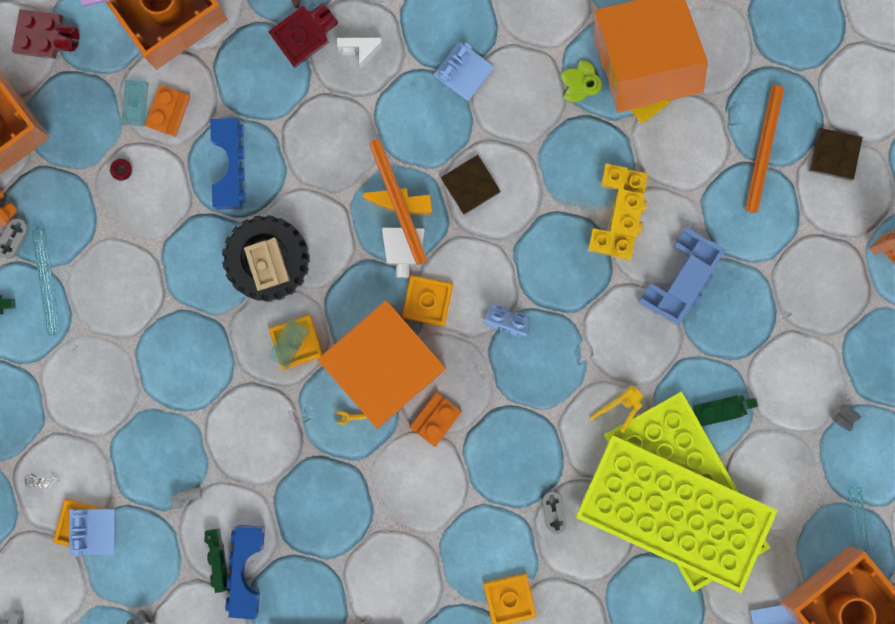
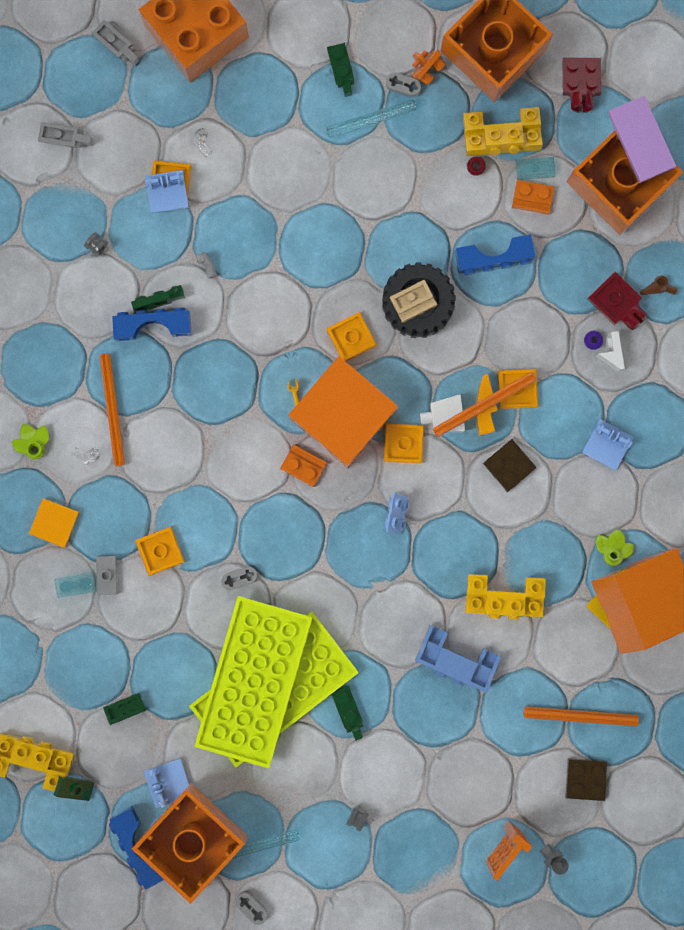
camera: 80 degrees right, 0 degrees up
clear light blue plate [268,319,310,369] -> none
yellow plant [590,385,643,432] -> none
none -> yellow bracket [463,107,543,156]
none -> light orange tile [498,369,538,409]
none -> dark purple plate [584,331,603,350]

